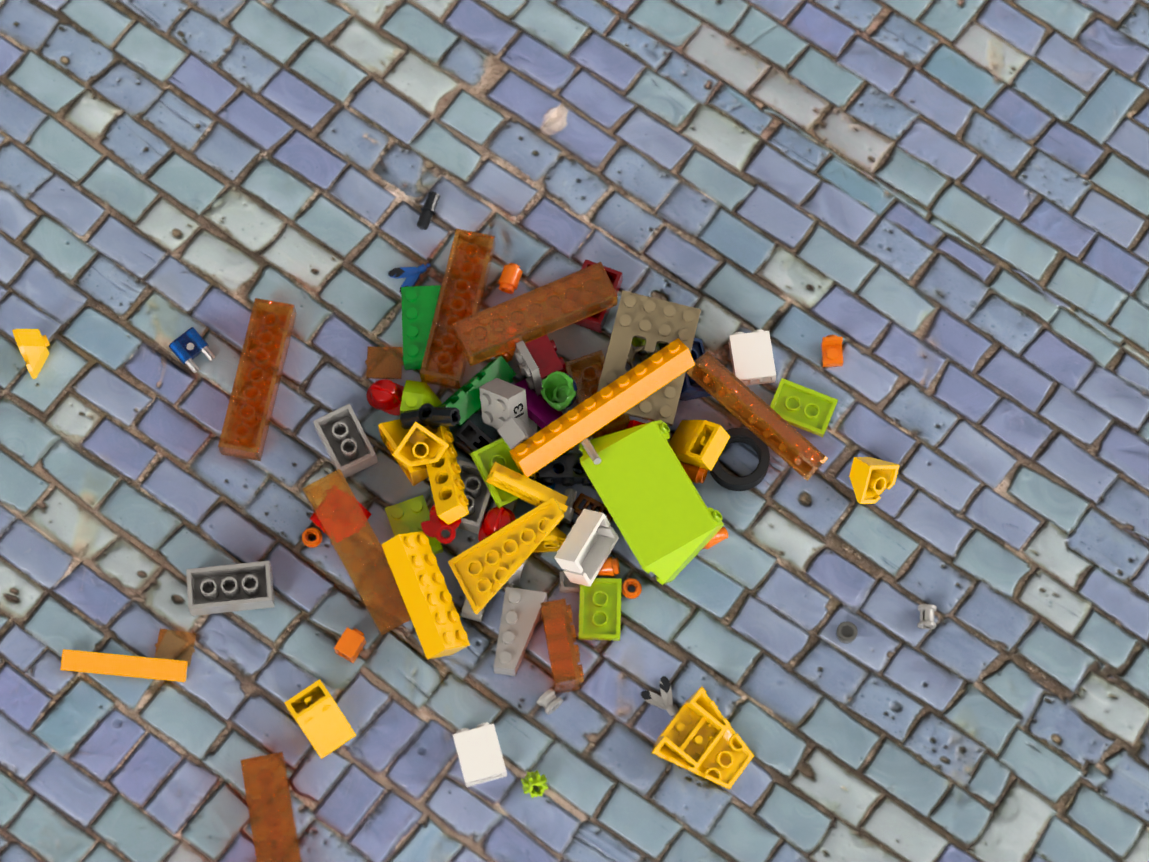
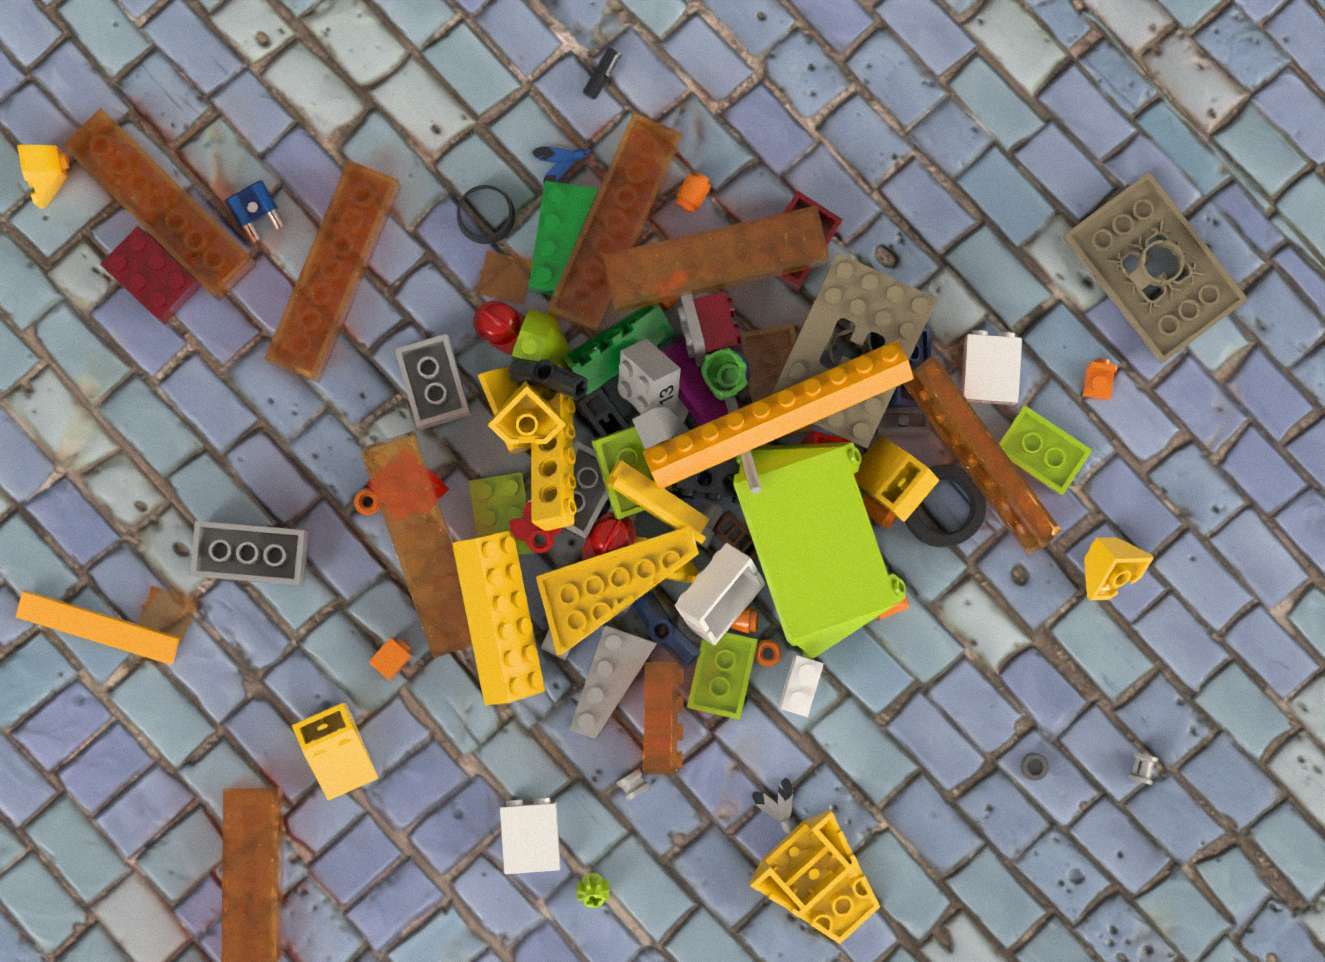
camera: 10 degrees right, 15 degrees up
none -> clear orange brick [62,108,257,301]
none -> dark red brick [100,225,202,325]
none -> black tyre [457,185,515,244]
none -> dark blue piece [632,591,702,669]
none -> white brick [778,655,824,717]
none -> dark grey hinge [873,406,932,437]
none -> dark tan plate [1063,172,1248,365]

